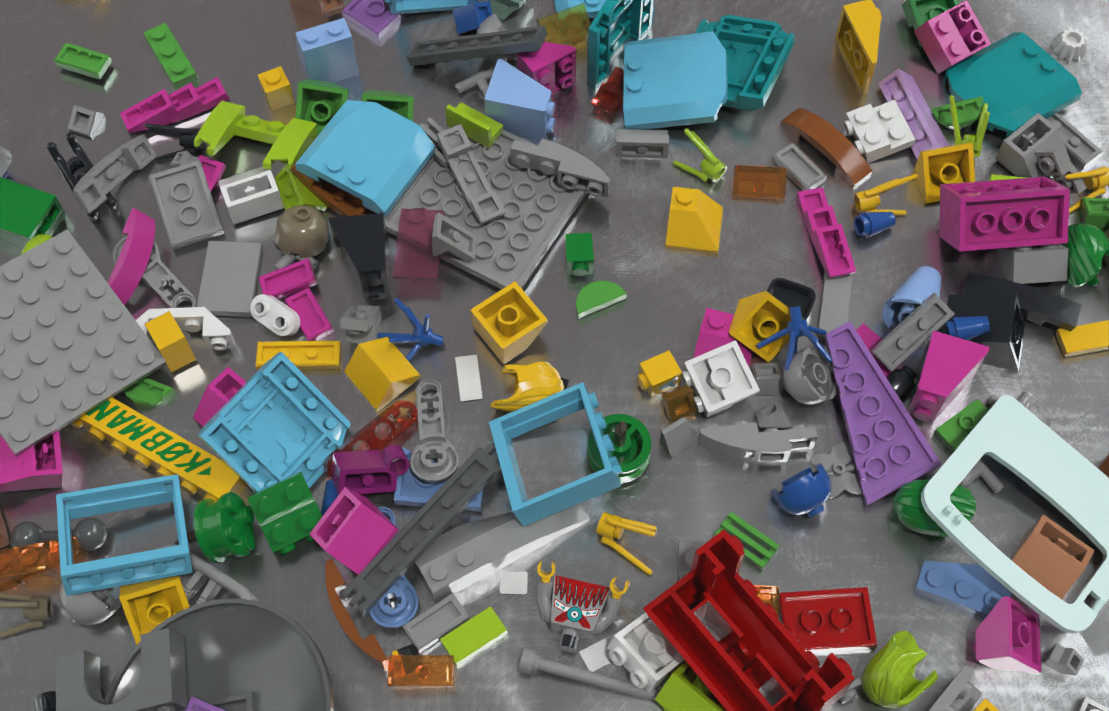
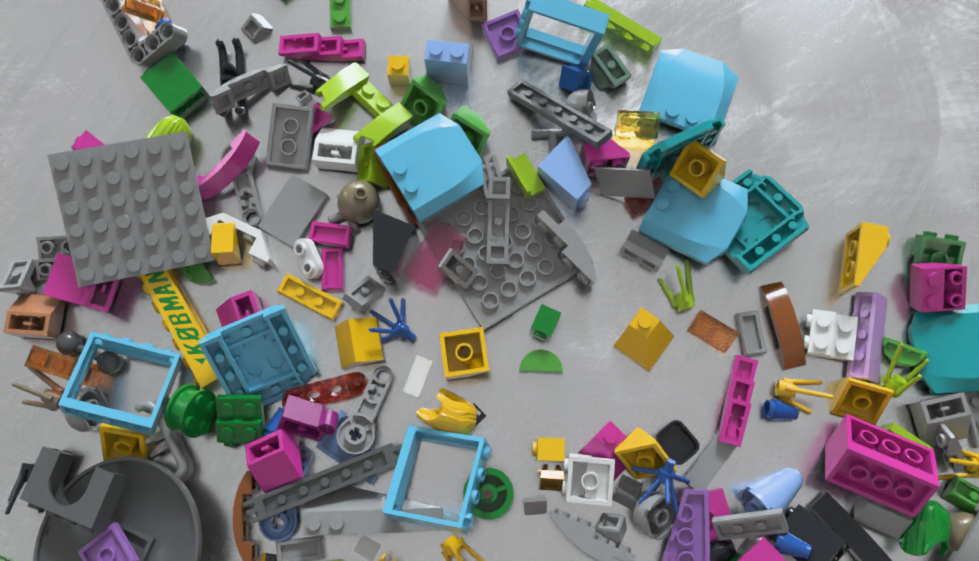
camera: 30 degrees right, 15 degrees up
none -> light grey window [594,167,656,199]
none -> yellow slope [669,141,727,198]

